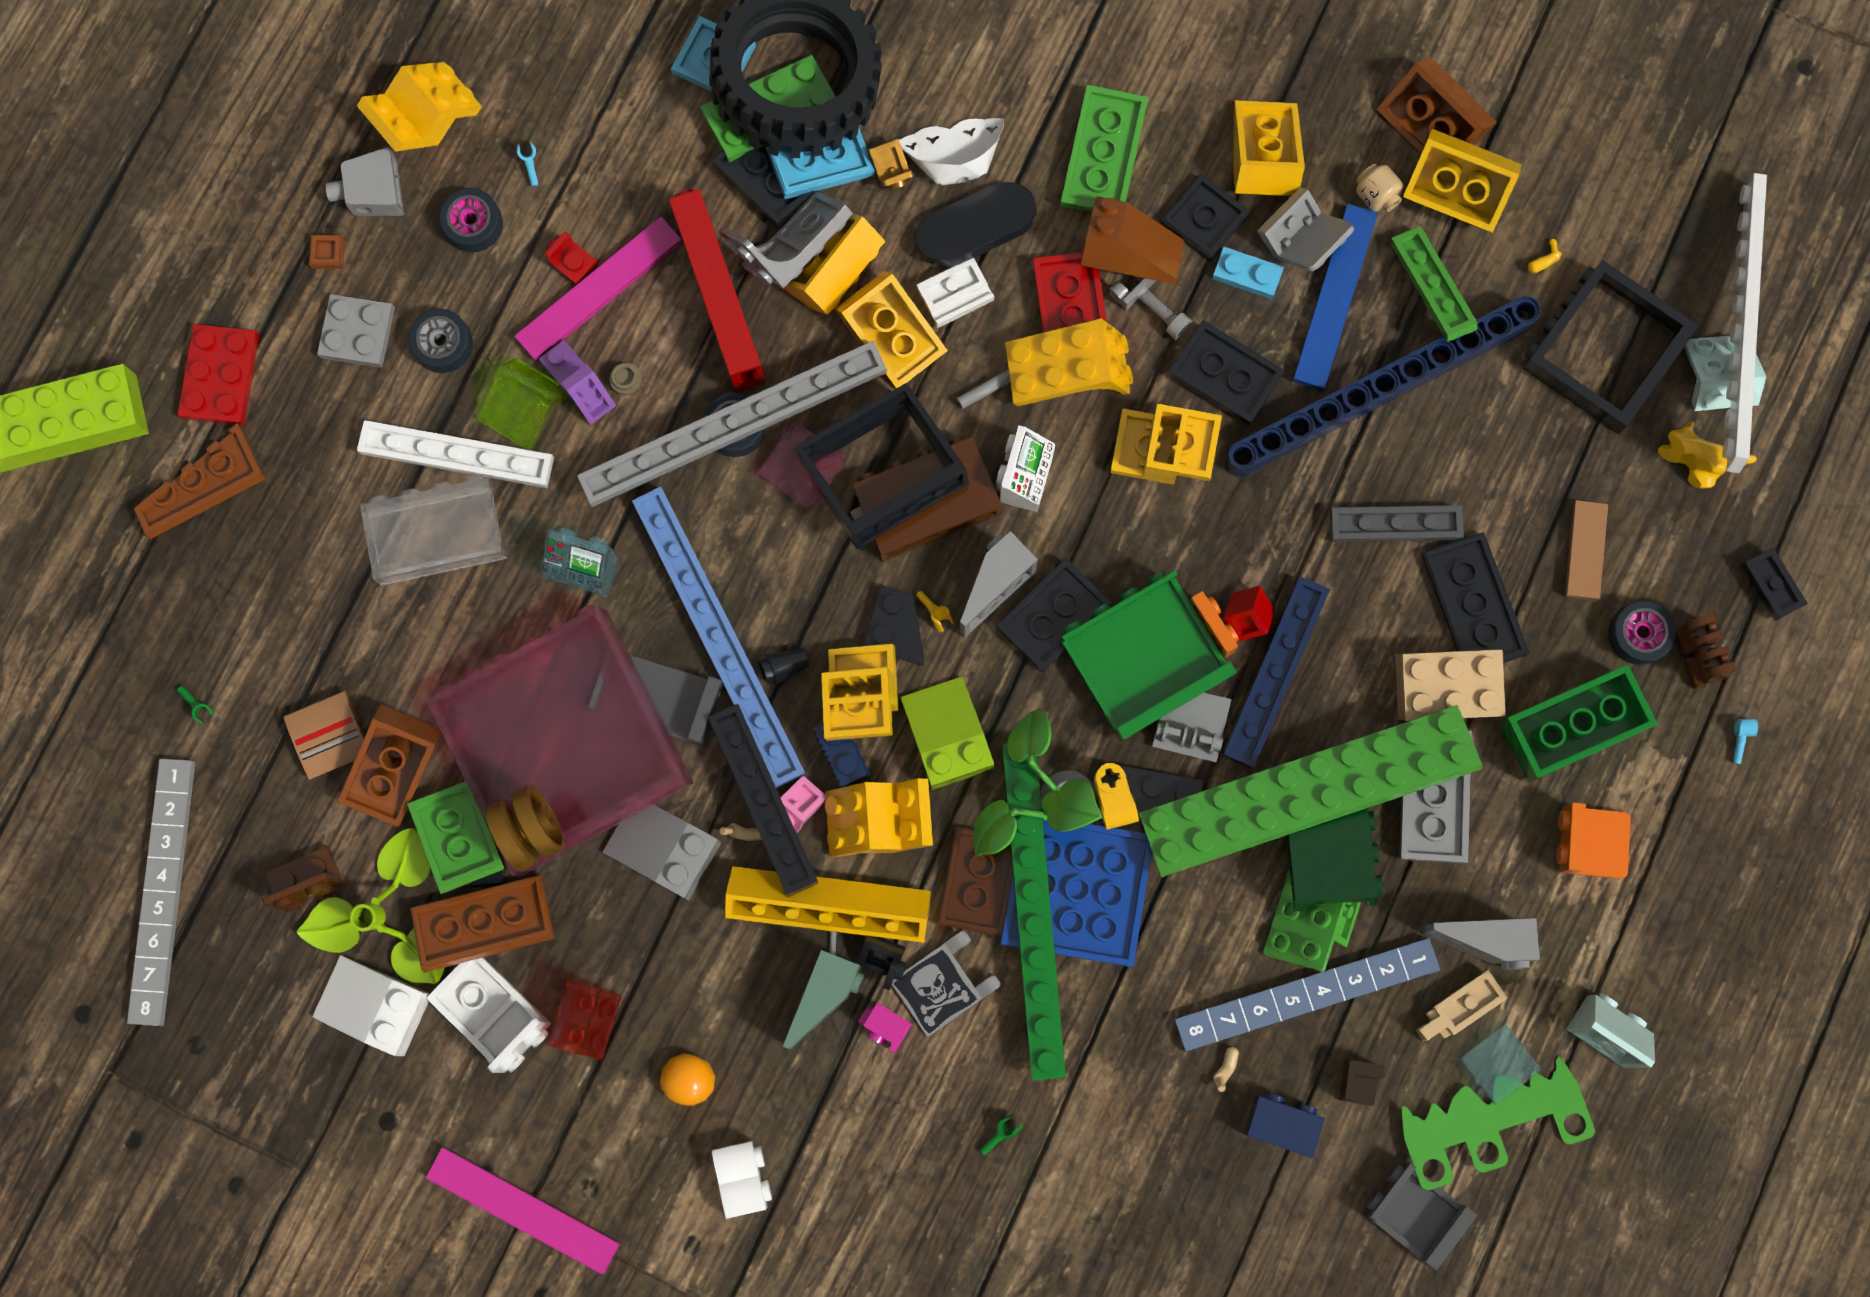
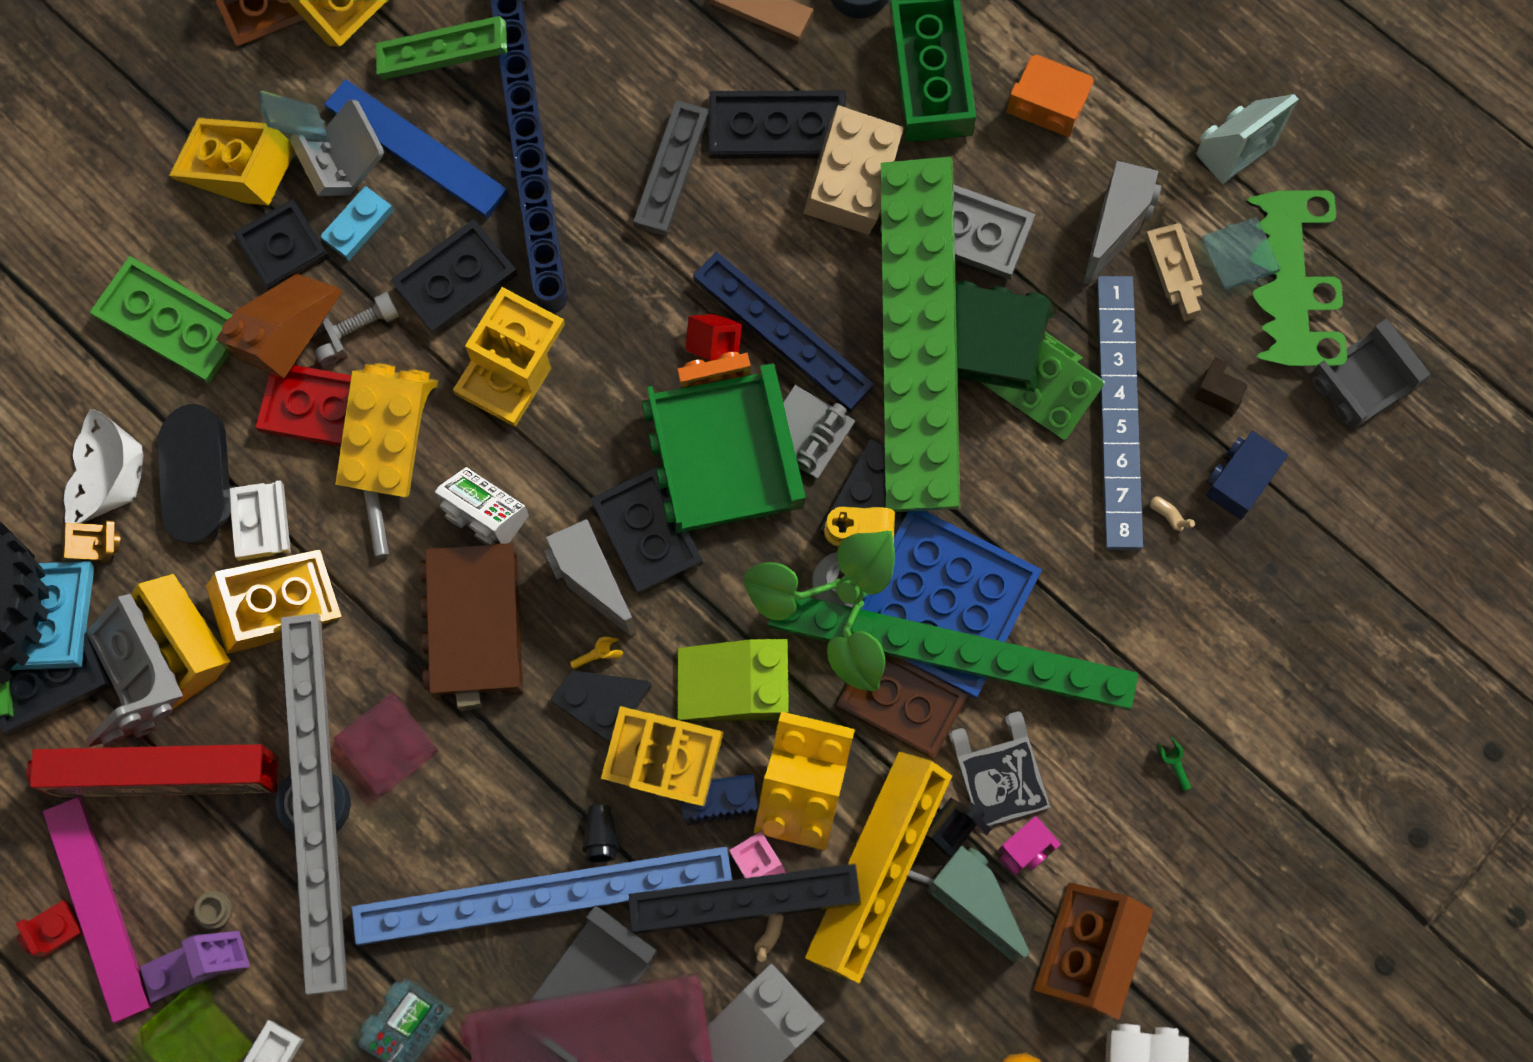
camera: 75 degrees left, 5 degrees down
black window [795,383,969,549] -> none
tan head [1356,164,1404,212] -> none
none -> clear light blue piece [258,90,327,142]
none -> dark orange slope [1034,882,1154,1020]

